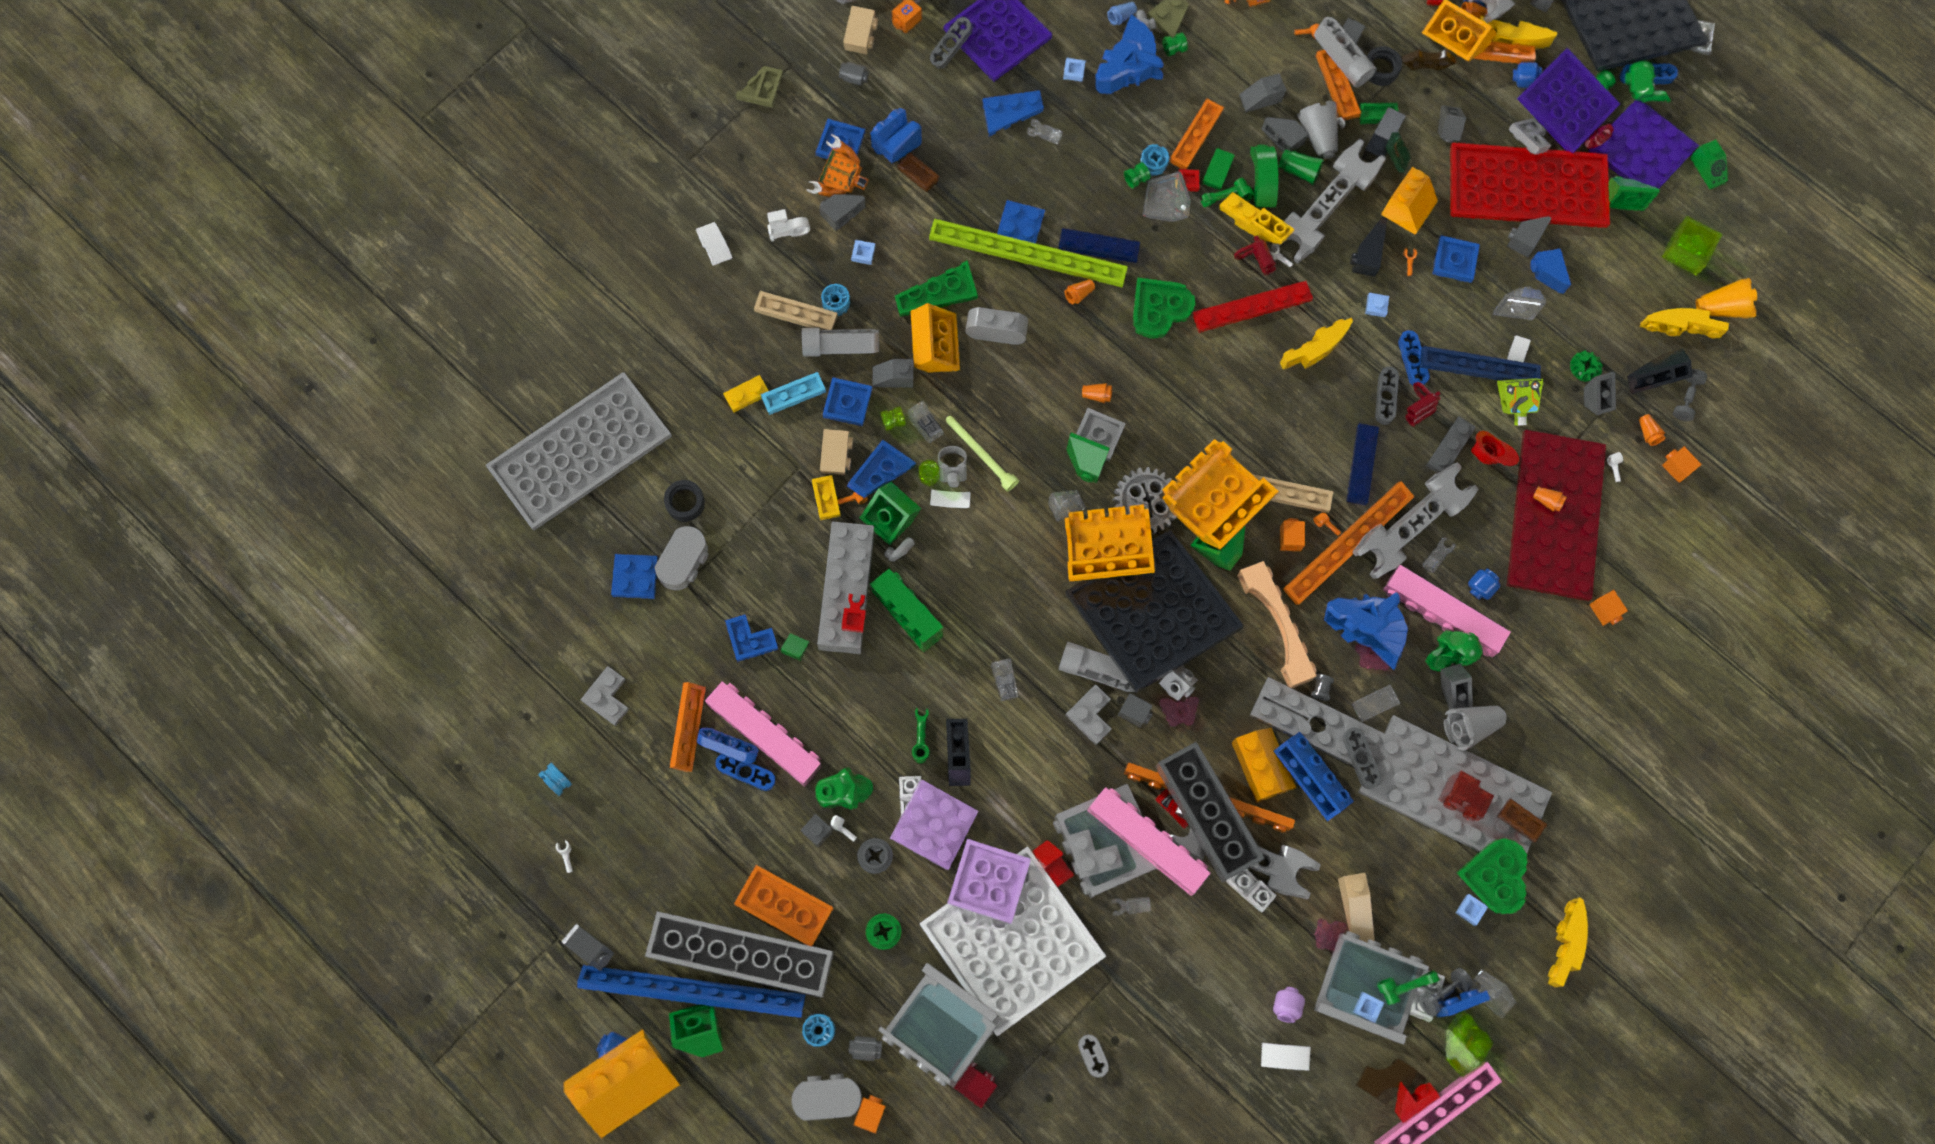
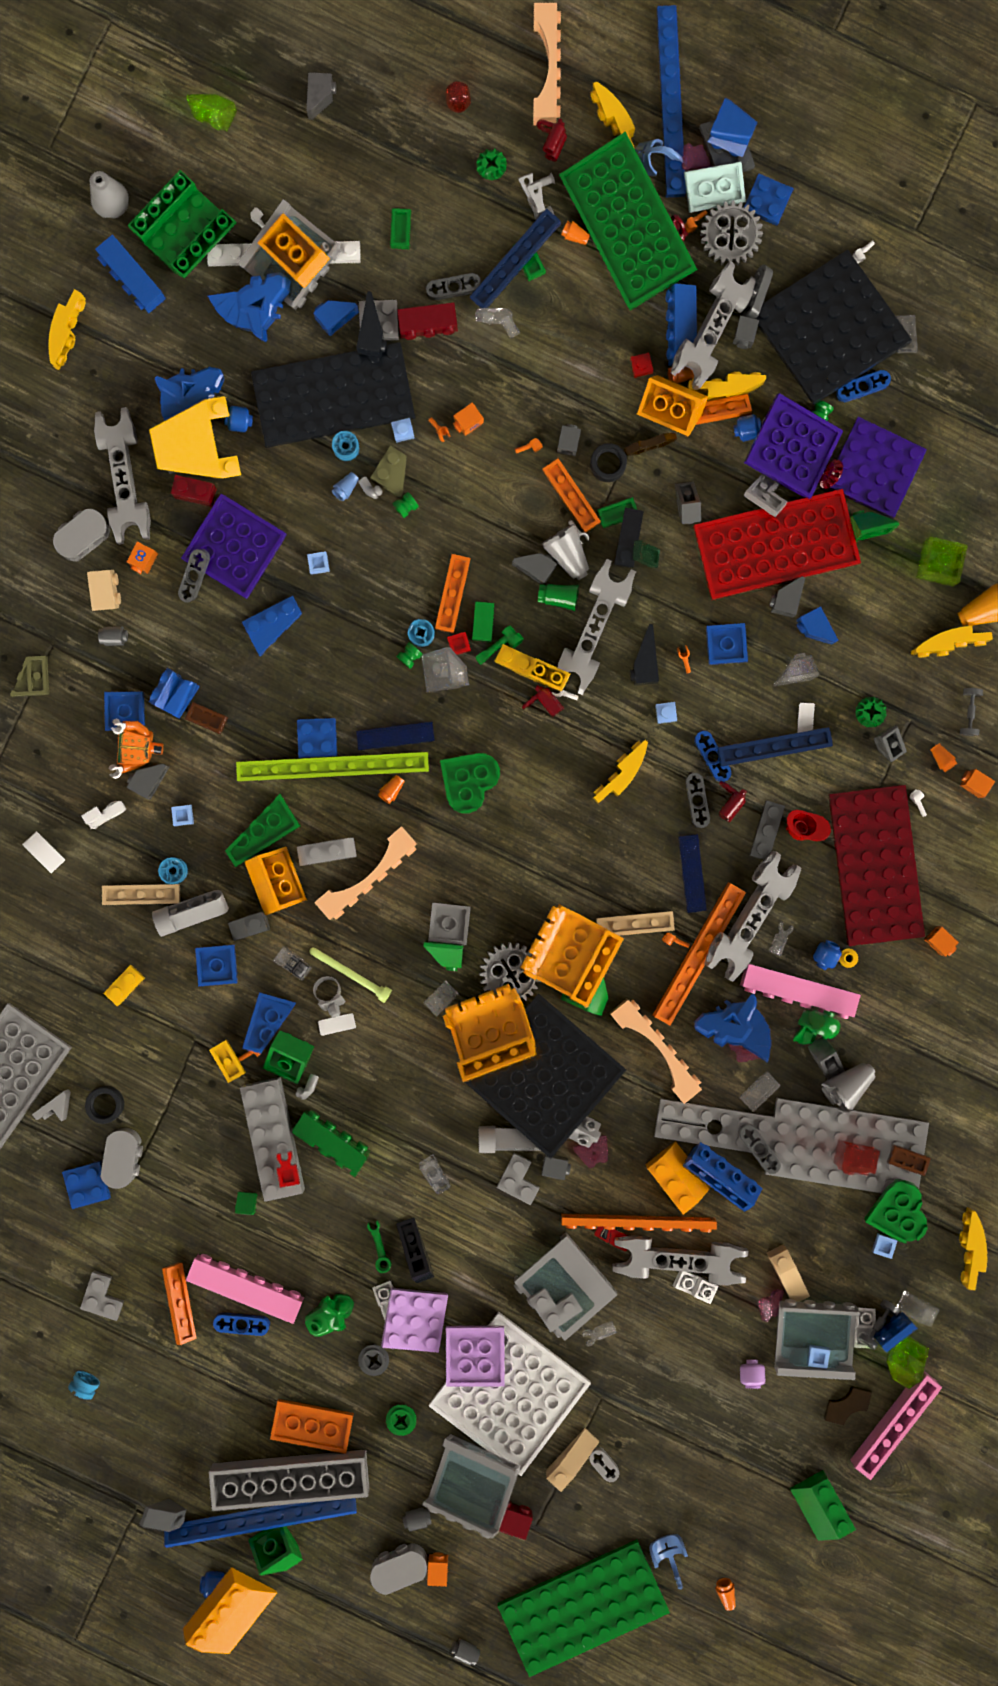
camera: 15 degrees left, 15 degrees up
white hand [556,840,573,873] -> none
blue beam [697,727,758,763] -> none
blue plate [725,615,778,662] -> none
medium azure plate [761,372,826,415] -> none
dark grey brick [800,814,833,848] -> none
dark azure wheel [802,1014,835,1047] -> none
tan brick [820,429,853,475] -> none
white hand [830,816,857,842] -> none
clear neon green wheel [880,406,906,431] -> none
clear neon green wheel [919,460,939,486] -> none
clear bar [1027,119,1063,145] -> none
red slope [1031,840,1074,888] -> none
orange cone [1082,383,1112,404] -> none
bright pink brick [1087,787,1210,896] -> none
blue animal [1096,14,1164,94] -> none
dark grey brick [1155,742,1265,883] -> none
red plate [1192,281,1313,333] -> none
dark grey slope [1239,74,1286,112] -> none
green arch [1250,145,1278,207] -> none
white slope [1261,1043,1311,1071] -> none
orange brick [1280,518,1305,552] -> none
dark grey bush [1311,674,1334,701] -> none
light grey beam [1314,17,1377,88] -> none
green brick [1377,970,1440,1005] -> none
light orange slope [1381,167,1438,235] -> none
red slope [1395,1082,1440,1123] -> none
lime torso [1497,378,1543,425] -> none
orange cone [1533,486,1567,512] -> none
green head [1625,61,1671,103] -> none
black slope [1627,348,1693,394] -> none
green slope [1690,139,1728,189] -> none
none -> light grey slope [32,1089,71,1121]
none -> light nougat arch [314,826,417,920]
none -> tan slope [546,1428,599,1492]
none -> yellow plate [839,948,858,968]

